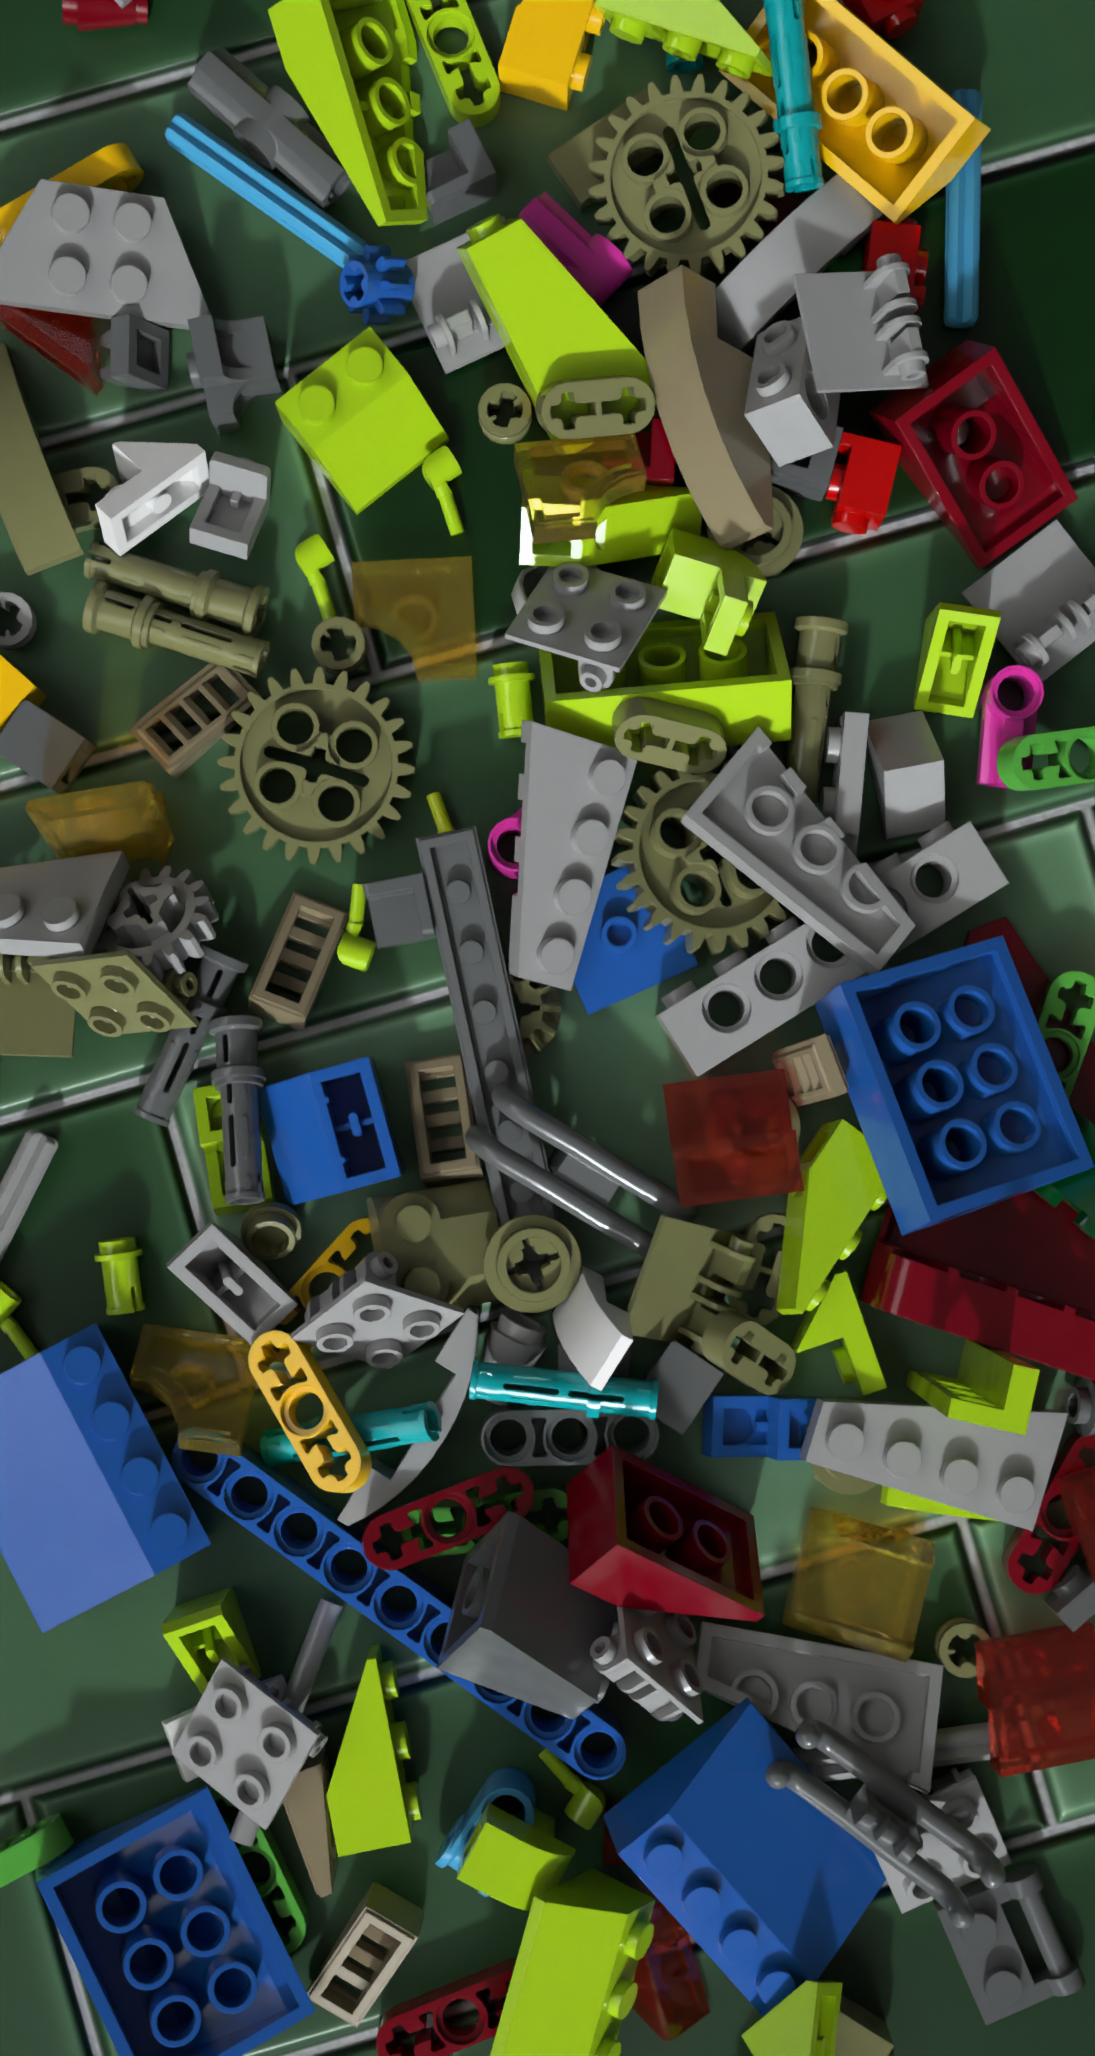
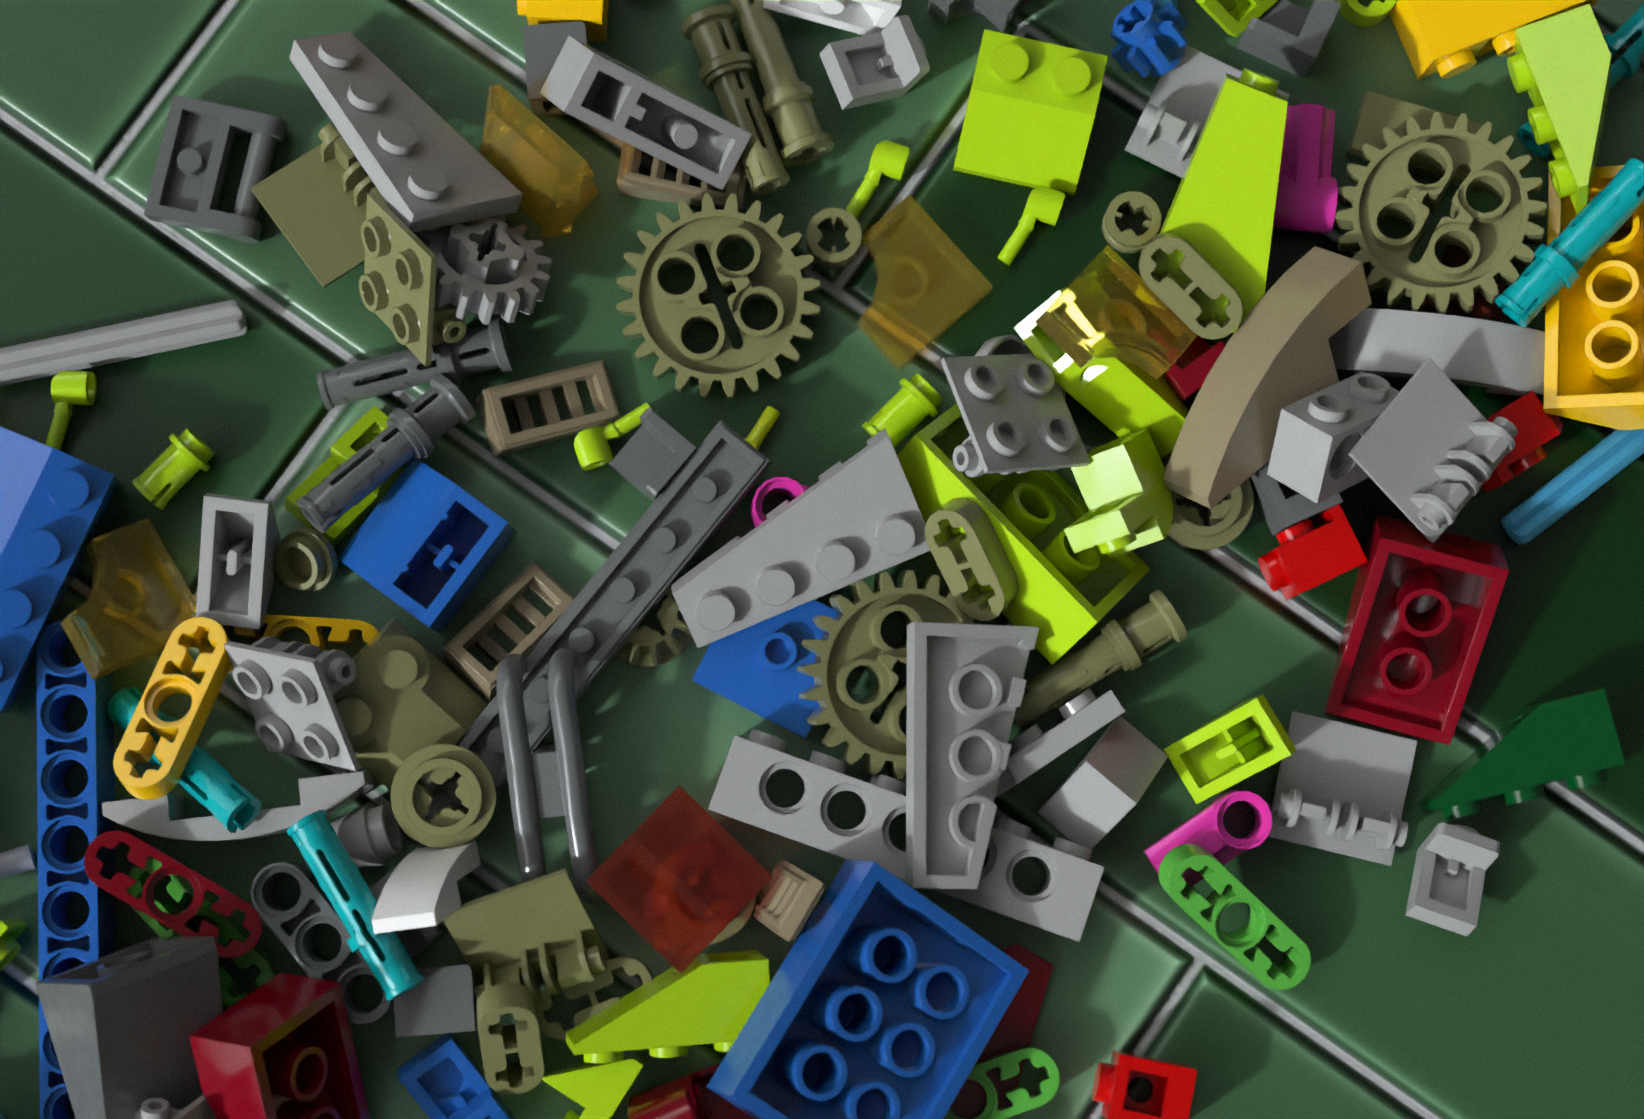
camera: 50 degrees right, 5 degrees down
none -> light grey slope [540,35,752,191]

